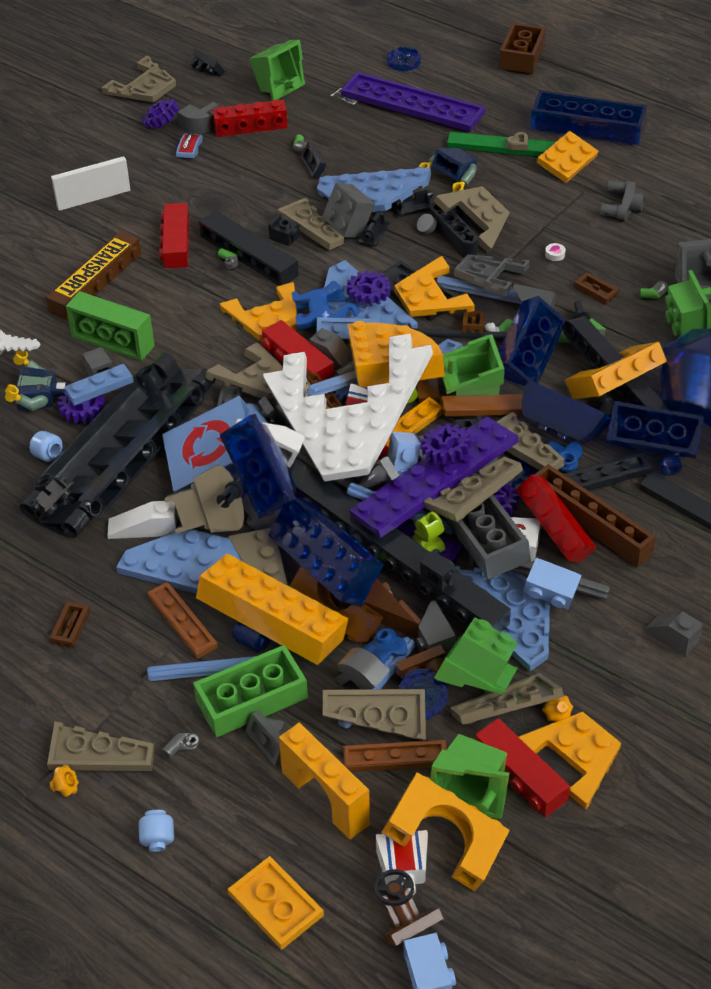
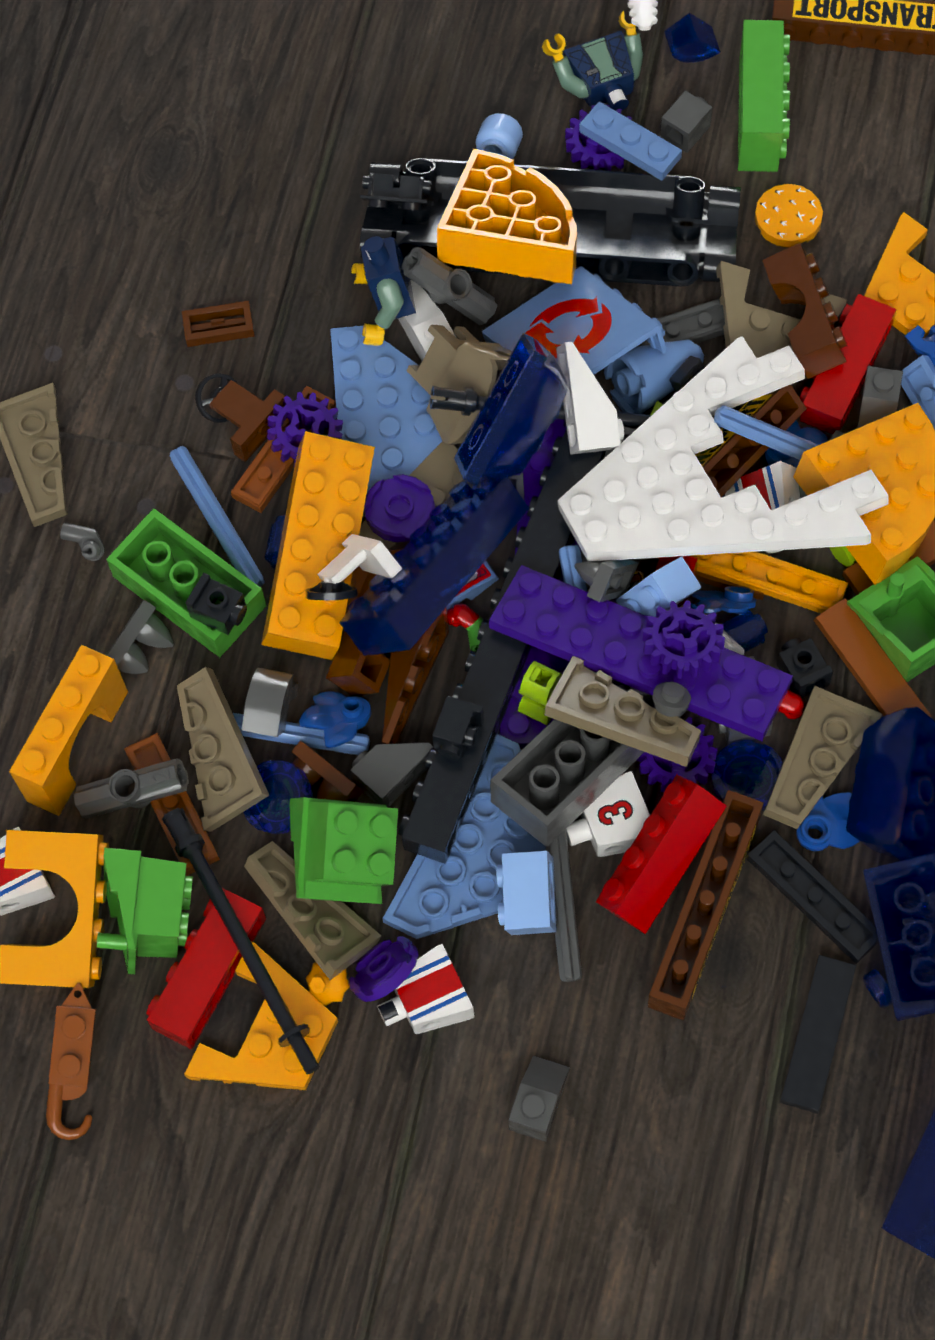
camera: 70 degrees right, 20 degrees up
none -> dark orange plate [46,983,97,1140]
none -> dark grey piece [74,758,189,819]
none -> black bar [162,808,320,1075]
none -> black brick [185,572,247,635]
none -> reddish brown piece [195,374,285,462]
none -> dark purple gear [267,392,343,467]
none -> white piece [305,534,402,600]
none -> dark purple tile [349,936,419,1002]
none -> torso [352,236,416,346]
none -> dark purple tile [364,474,435,542]
none -> torso [377,944,474,1034]
none -> dark grey piece [401,247,498,325]
none -> light orange brick [437,149,577,284]
none -> dark grey plate [652,682,691,717]
none -> clear blue brick [664,13,721,62]
none -> light orange tile [755,184,823,247]
none -> reddish brown arch [762,243,847,379]

